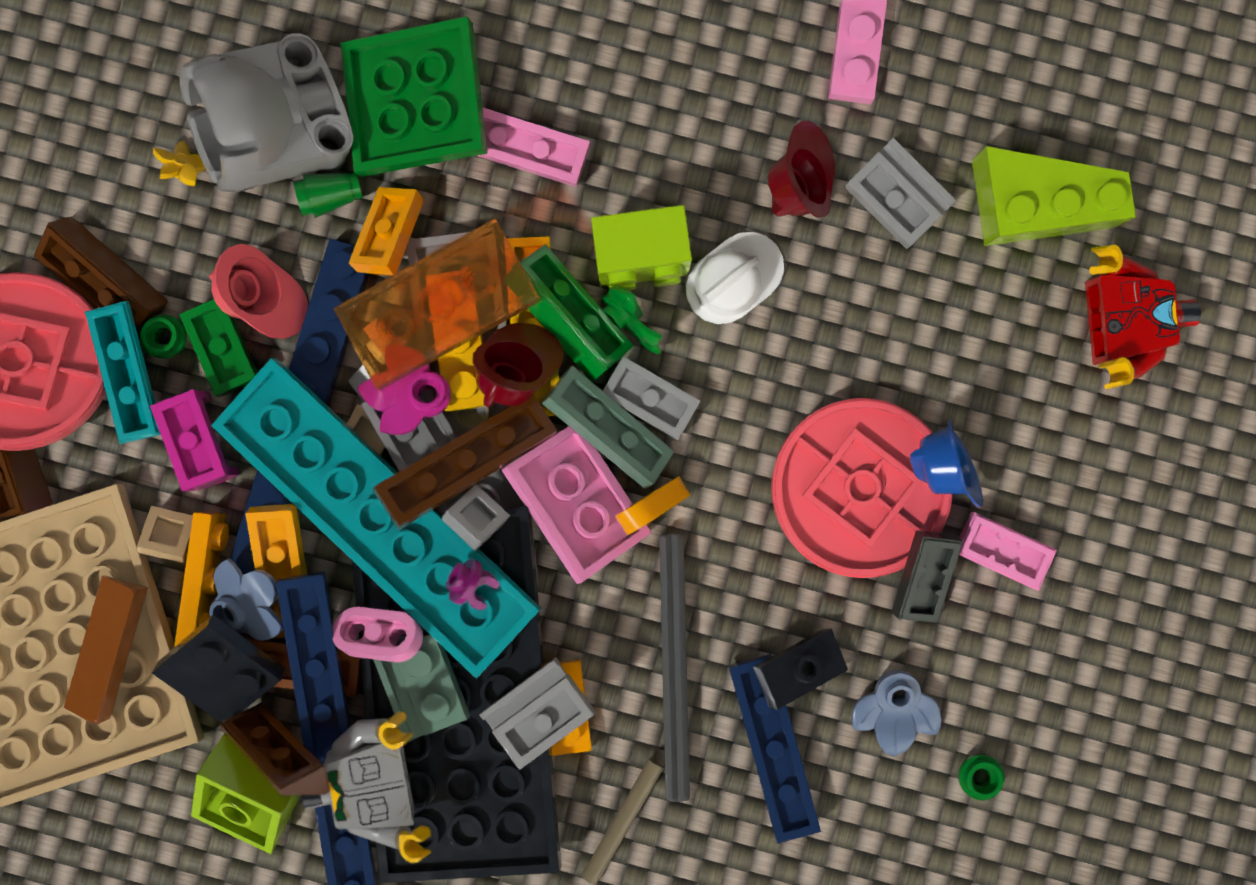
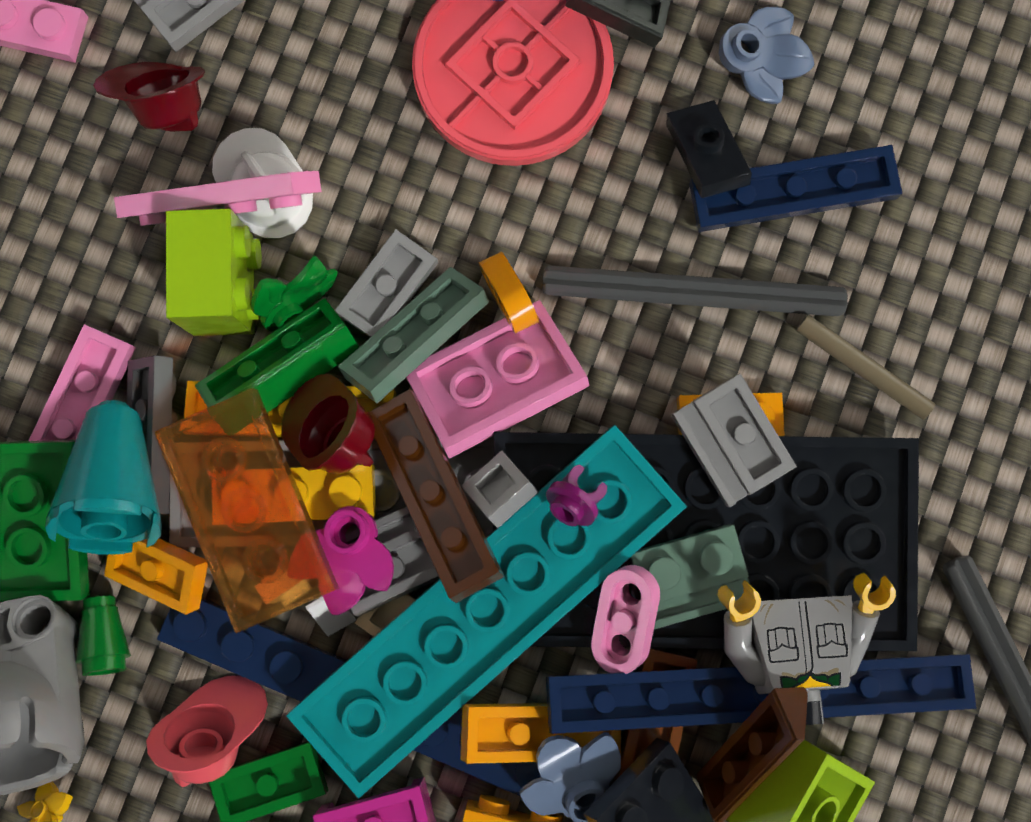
camera: 85 degrees left, 5 degrees down
none -> teal cone [45,400,162,555]
none -> bright pink plate [114,171,322,226]
none -> dark grey plate [127,355,176,514]

